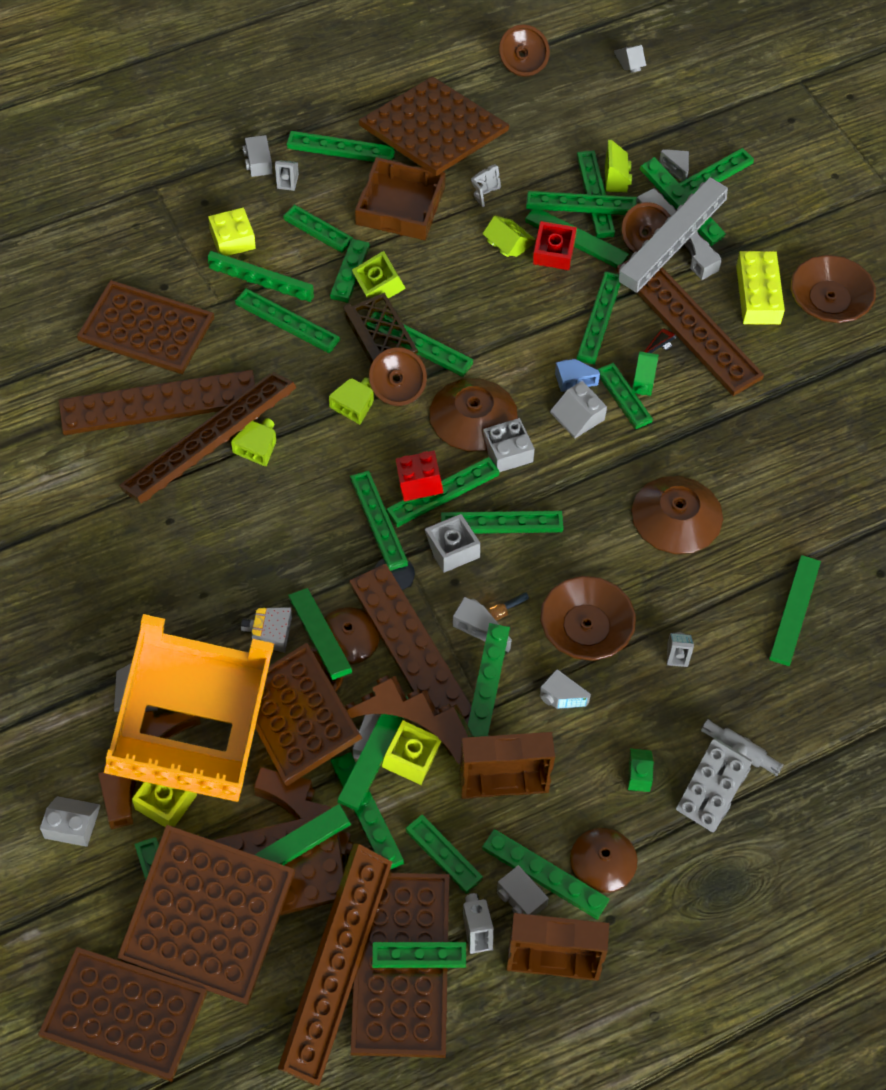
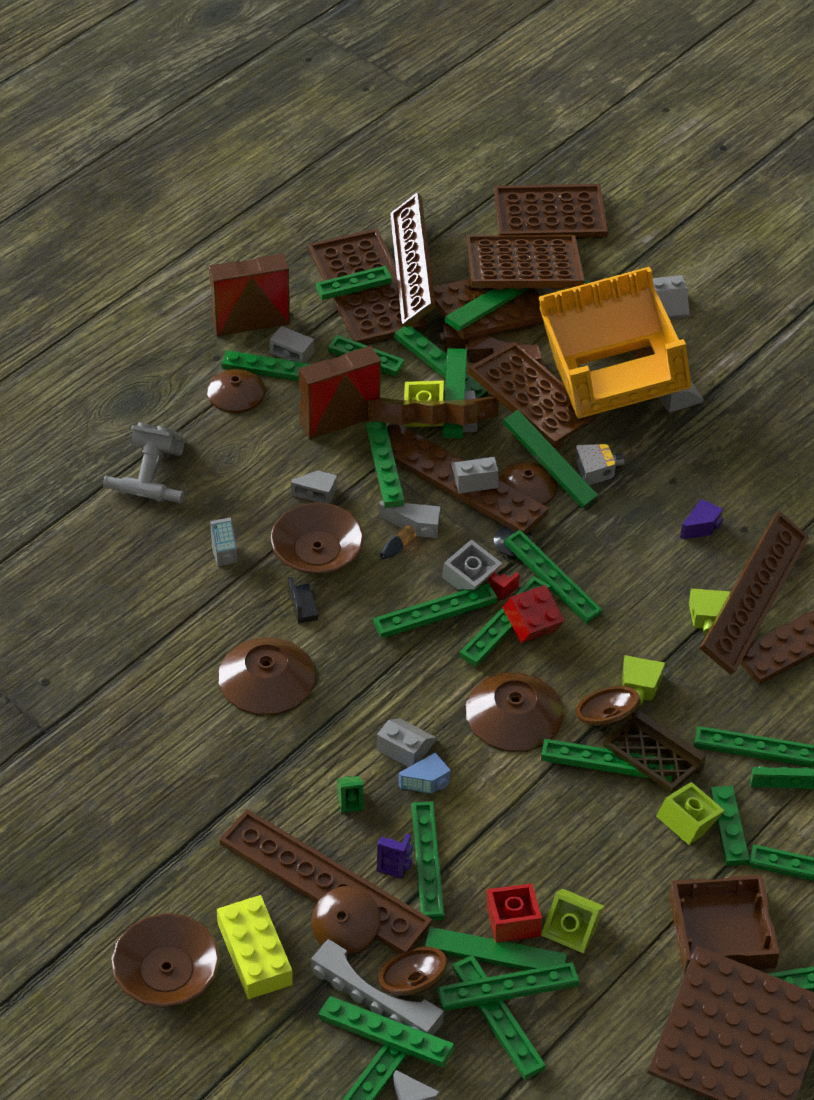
camera: 160 degrees right, 10 degrees down
light grey torso [463,893,493,954] -> none
light grey piece [471,164,501,207] -> none
light grey slope [483,418,535,472] -> none
green tile [597,362,653,430] -> none
lime slope [605,140,632,192] -> none
light grey brick [619,177,728,293] -> none
green slope [628,748,654,792] -> none
black piece [644,328,677,353] -> none
green tile [769,555,821,666] -> none
none -> black panel [288,577,318,624]
none -> reddish brown dish [311,886,380,955]
none -> dark purple bracket [376,834,414,879]
none -> light grey slope [451,457,498,493]
none -> red panel [488,572,520,600]
none -> dark purple slope [680,499,723,539]

